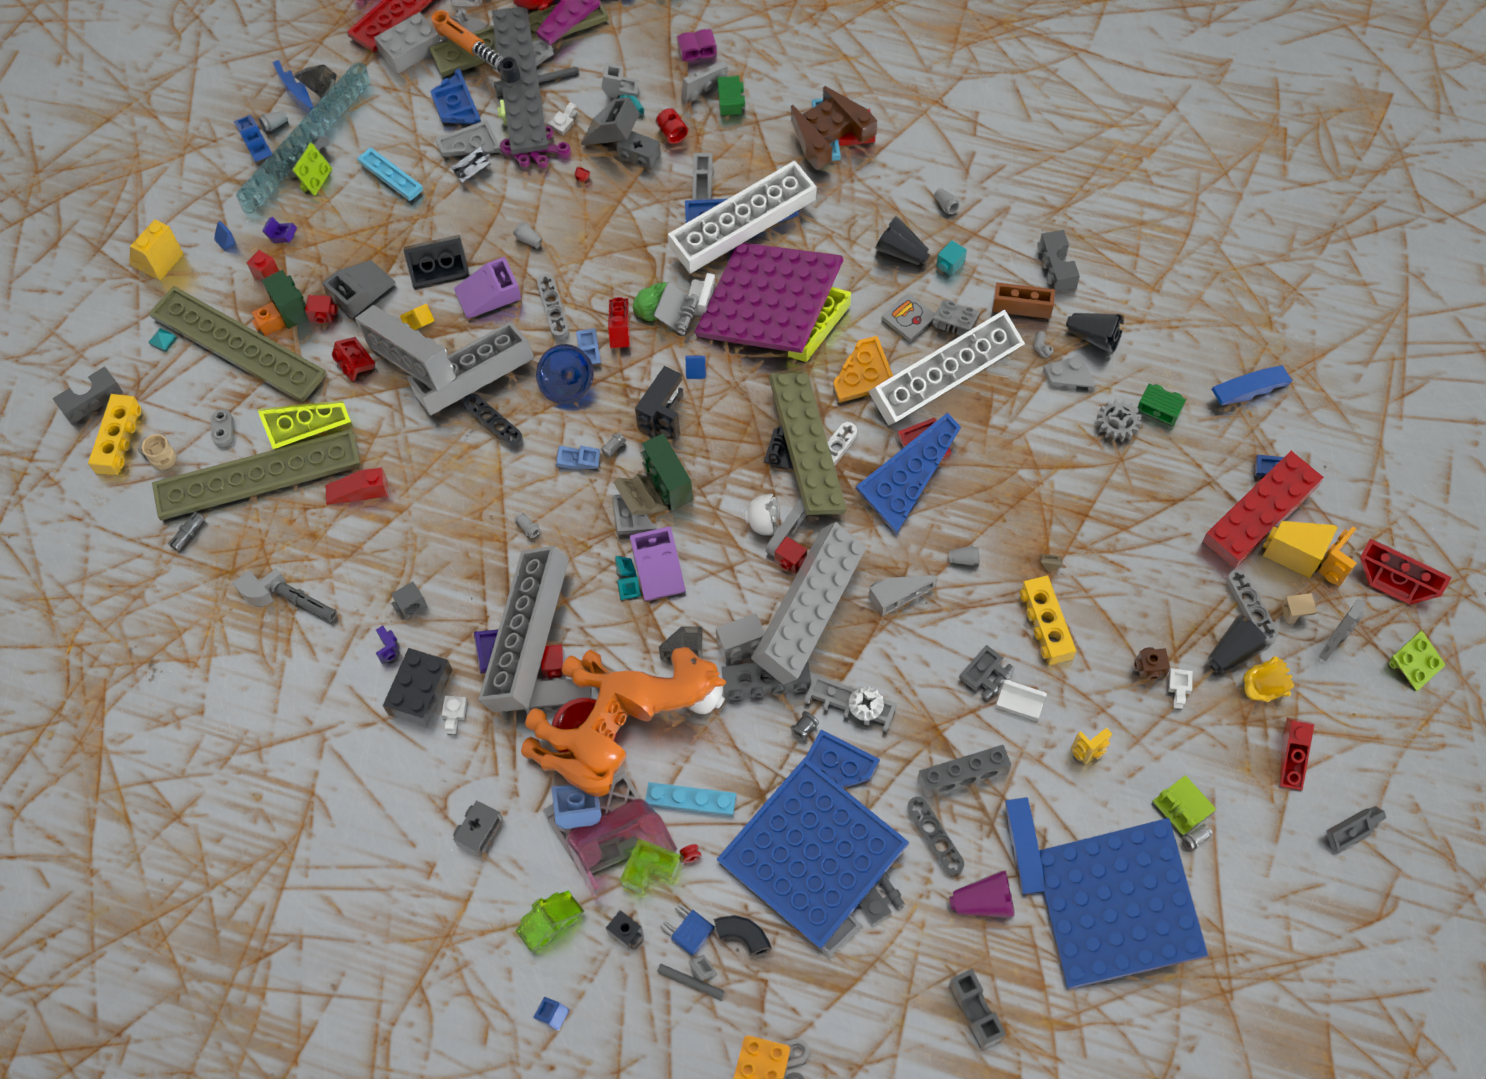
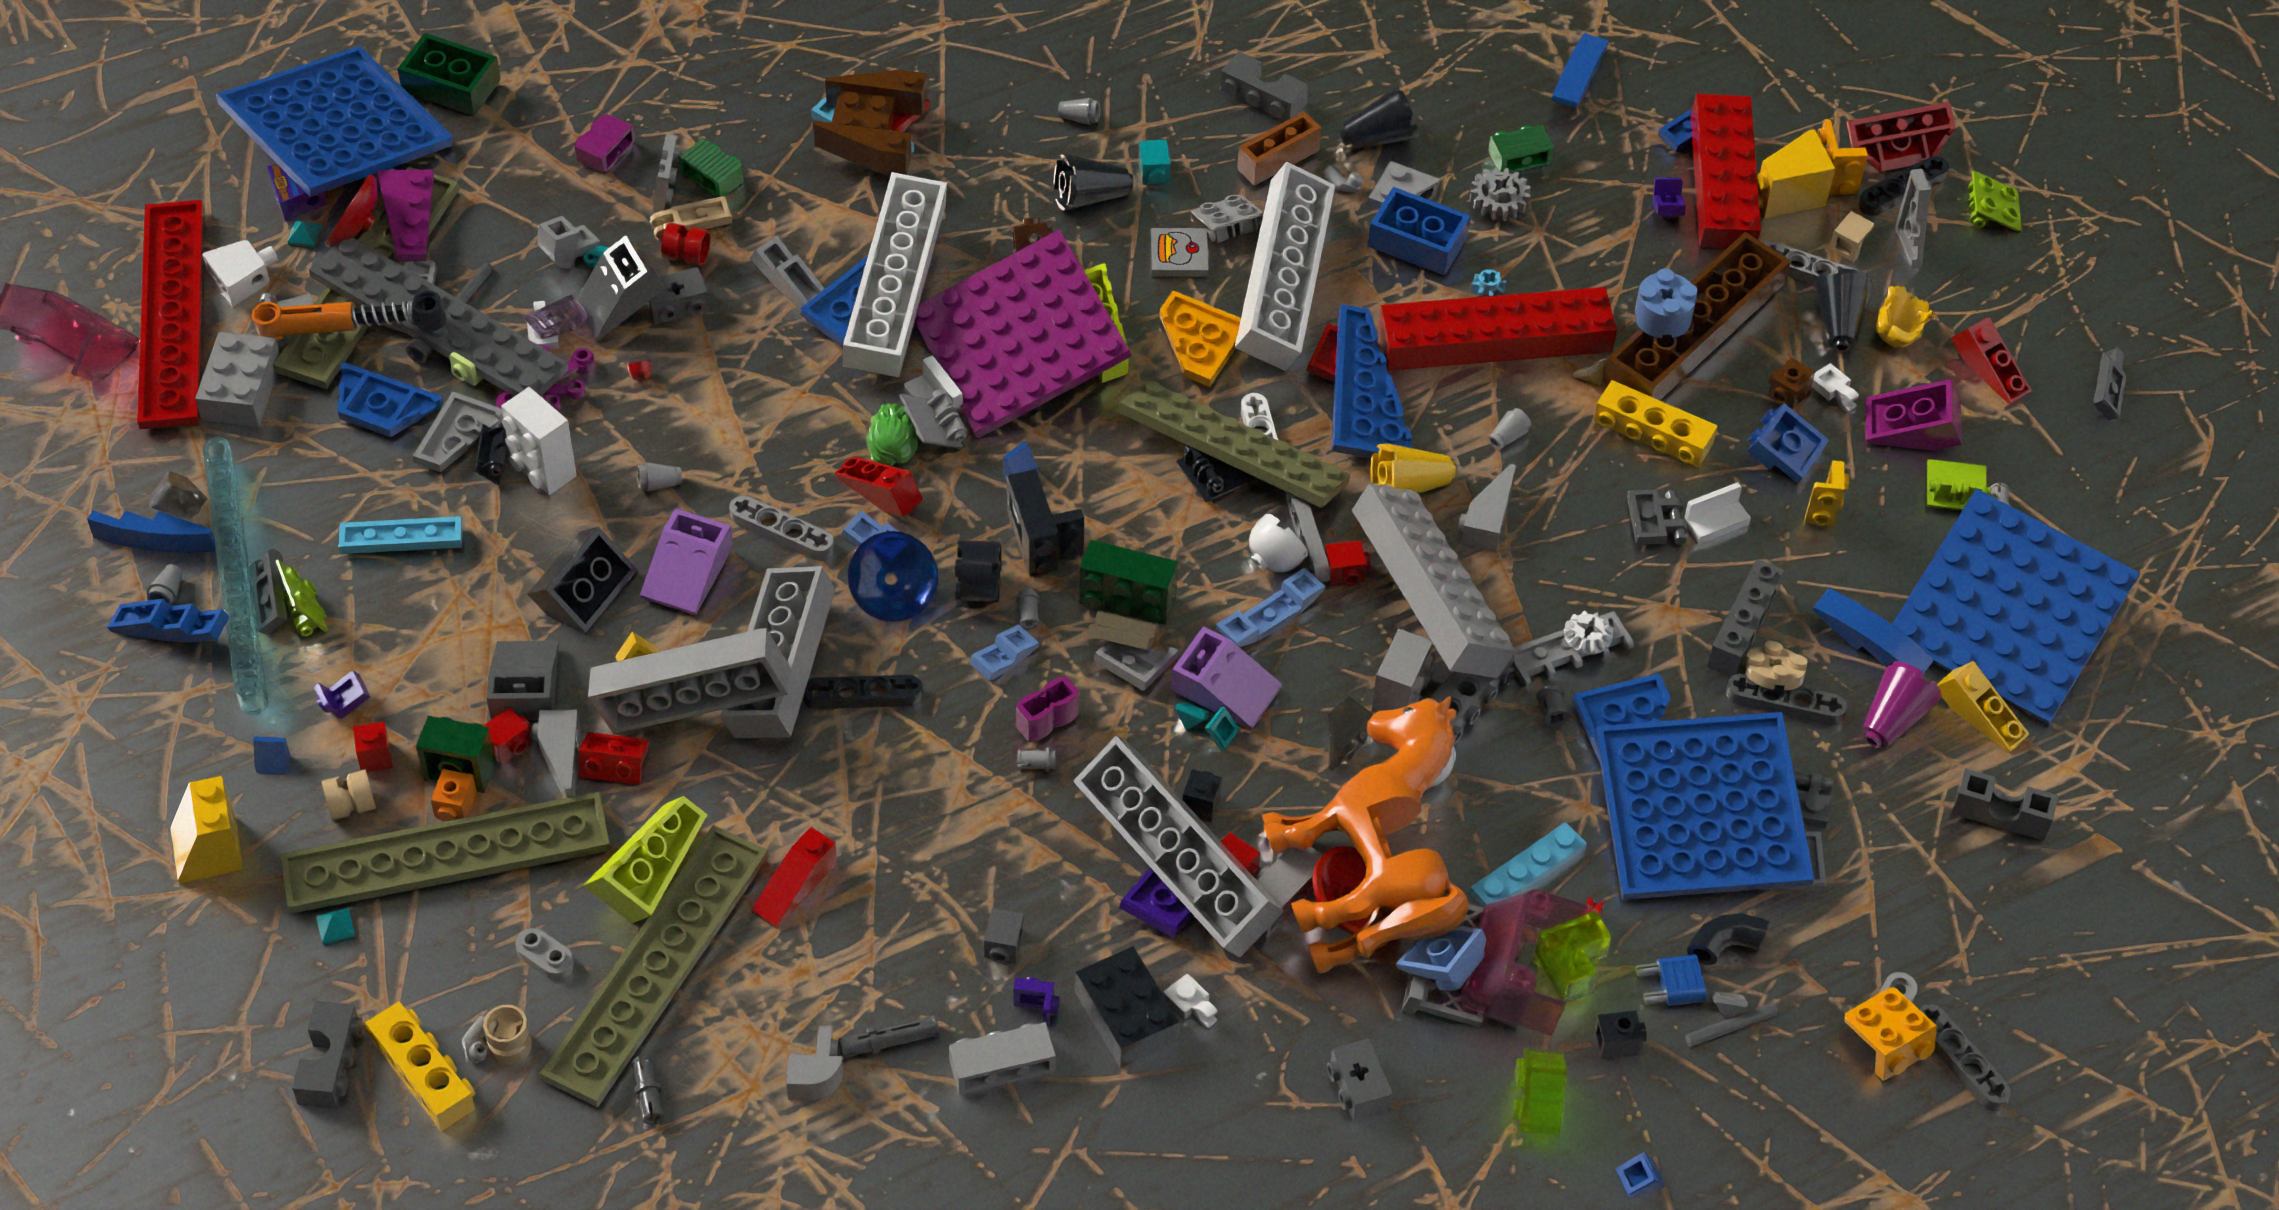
camera: 50 degrees left, 10 degrees down
none -> tan wheel [322,769,376,821]
none -> white brick [501,387,577,495]
none -> slope [525,295,588,339]
none -> light grey slope [533,710,580,798]
none -> tan hinge [650,196,733,240]
none -> light grey brick [949,1022,1056,1095]
none -> black brick [955,540,1002,602]
none -> reddish brown brick [1011,217,1053,253]
none -> magenta brick [1016,677,1079,742]
none -> black brick [1182,769,1222,823]
none -> medium blue slope [1216,568,1325,647]
none -> blue brick [1368,187,1470,275]
none -> yellow cone [1370,443,1456,494]
none -> red brick [1378,287,1617,371]
none -> medium azure gear [1470,269,1507,297]
none -> reddish brown brick [1603,232,1791,400]
none -> medium blue brick [1635,268,1697,338]
none -> dark purple bracket [1652,177,1686,219]
none -> tan plate [1744,641,1807,690]
none -> blue plate [1747,403,1829,483]
none -> black beam [1858,156,1949,216]
none -> magenta slope [1866,379,1962,450]
none -> yellow slope [1937,661,2029,753]

